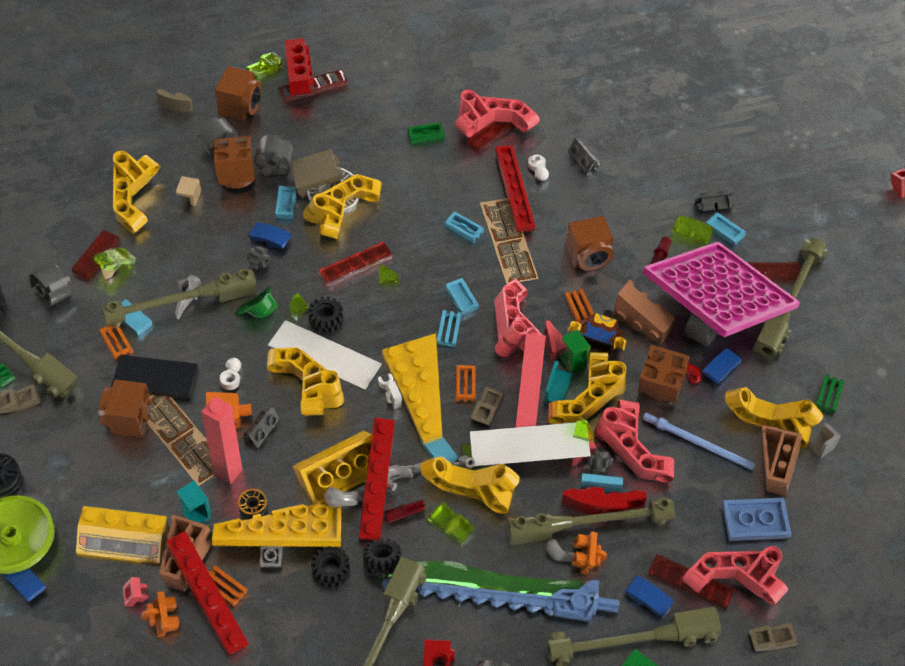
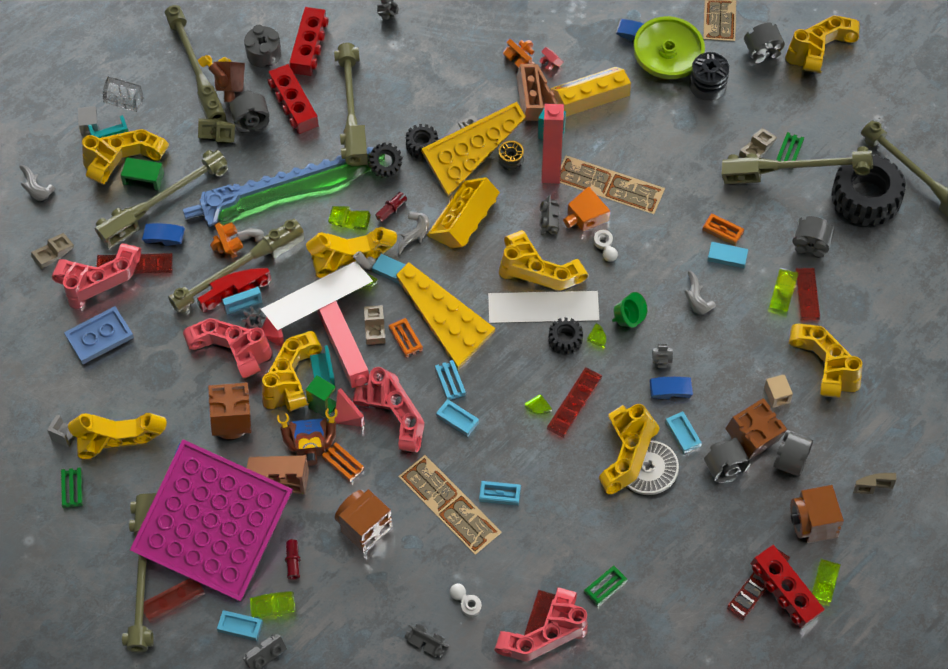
camera: 155 degrees right, 5 degrees up
dark orange piece [99,380,153,438] -> none
olive bar [101,268,256,327] -> none
black tile [111,355,198,399] -> none
red plate [165,531,249,657] -> none
orange tile [208,565,247,607] -> none
dark tan panel [291,149,344,199] -> none
light grey piece [324,487,364,507] -> none
red plate [358,417,395,542] -> none
white plate [378,374,402,410] -> none
red plate [495,145,536,232] -> none
clear neon green tile [573,417,594,443] -> none
light blue bar [642,413,755,471] -> none
red arm [687,363,701,384] -> none
nougat wedge [761,425,802,496] -> none

